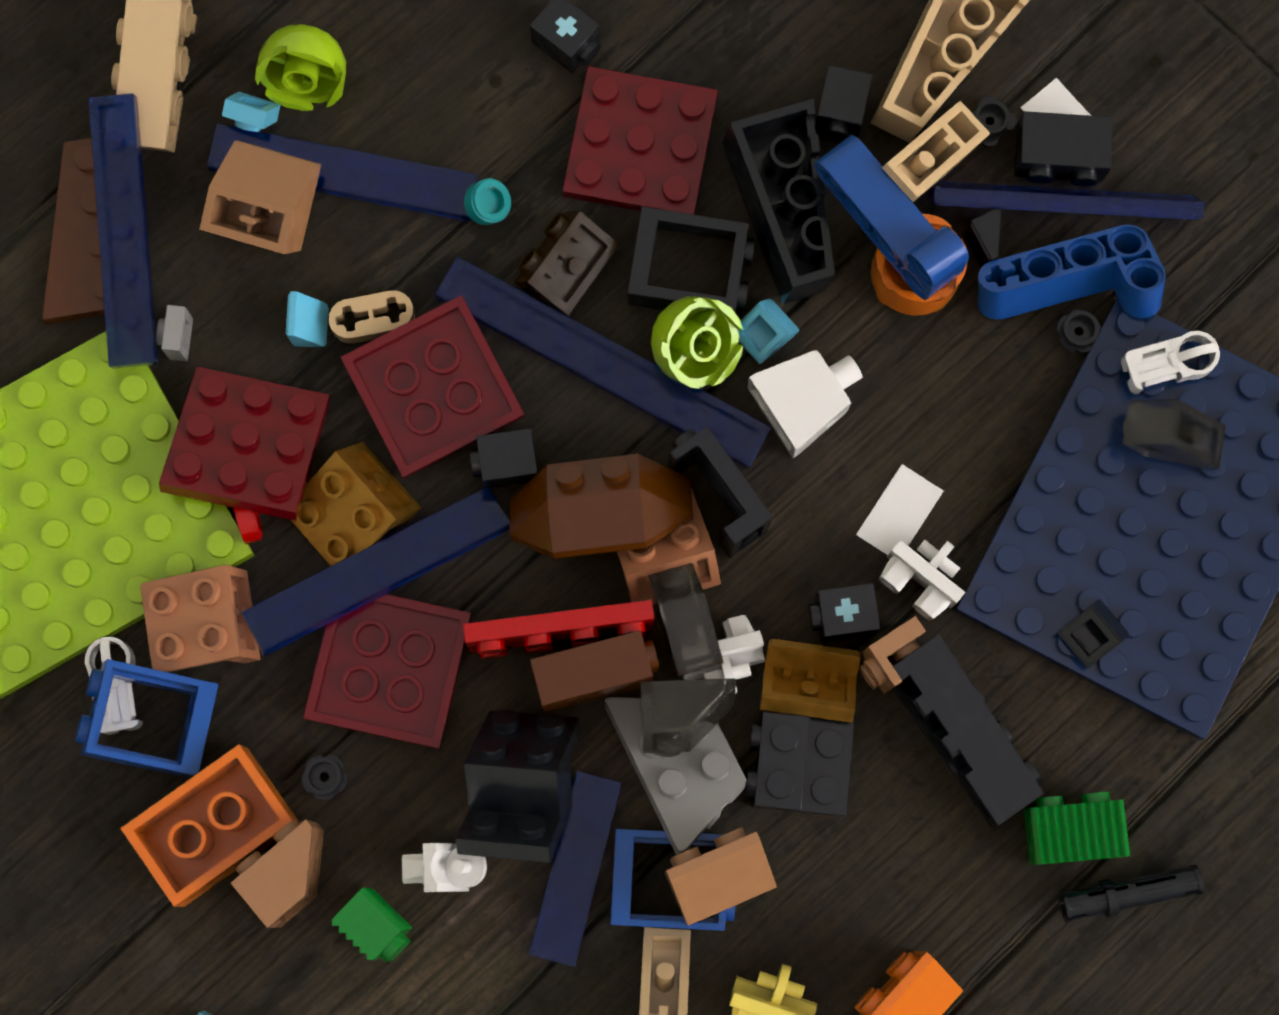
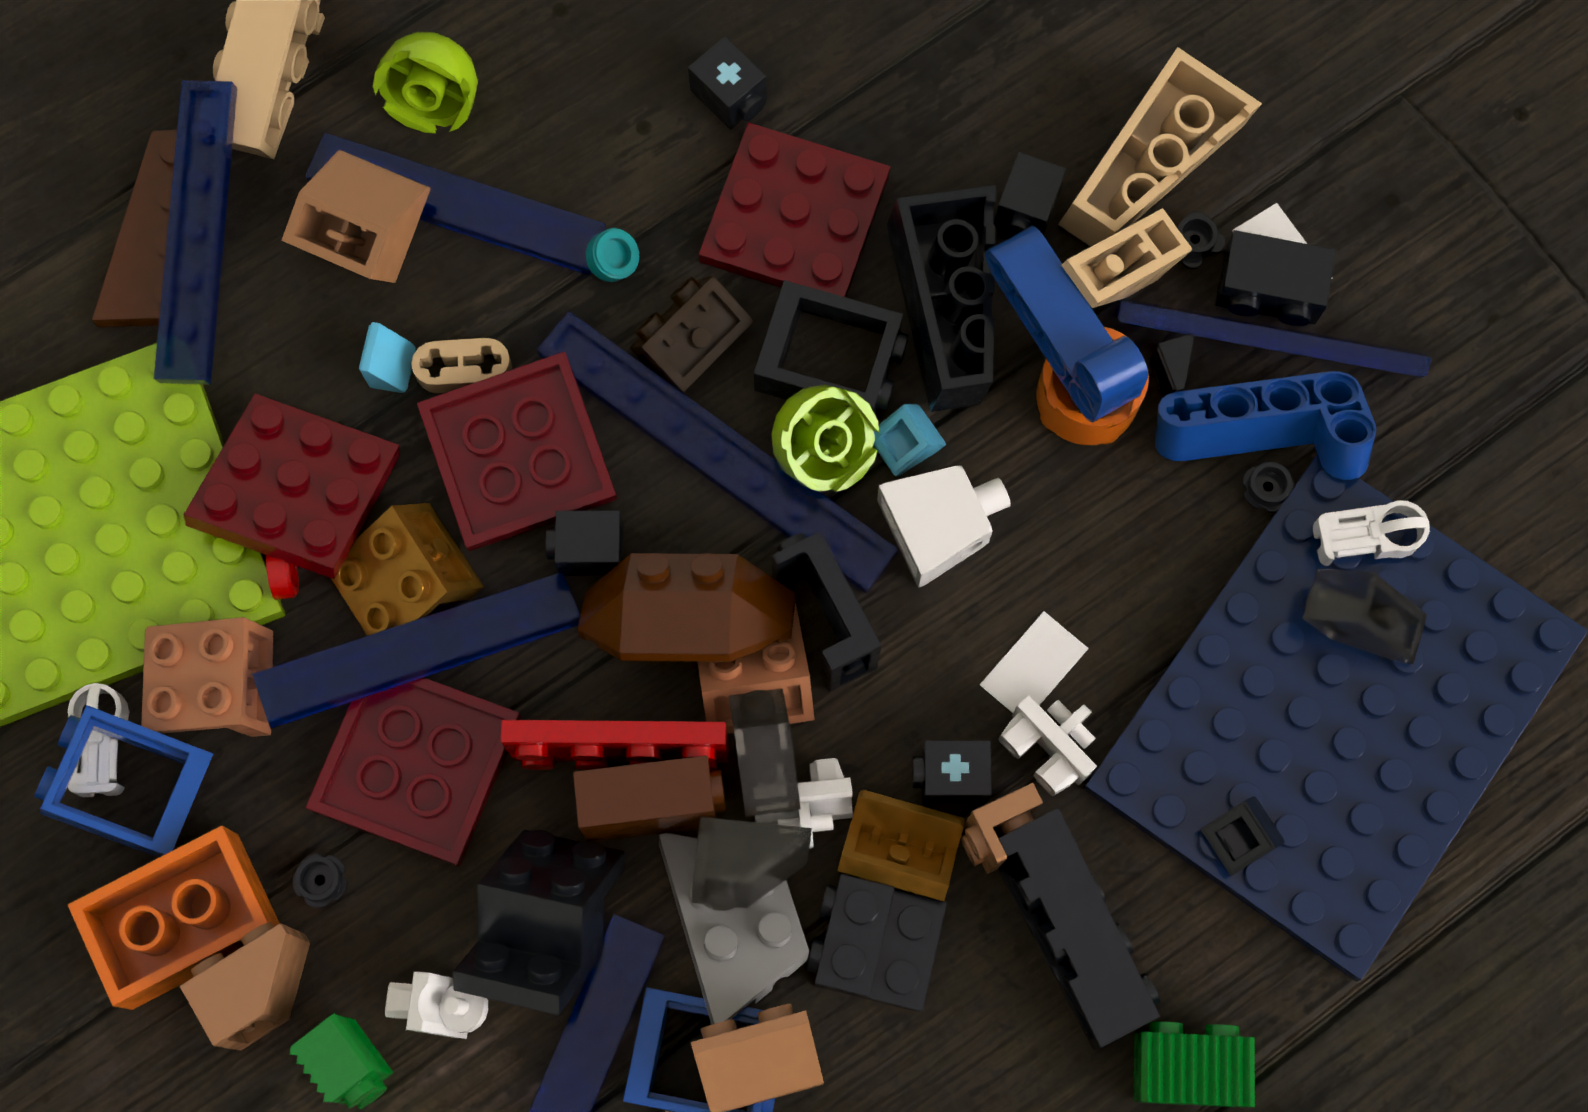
camera: 10 degrees right, 5 degrees down
light grey plate [156,305,193,361] -> none
medium azure plate [222,92,281,132] -> none

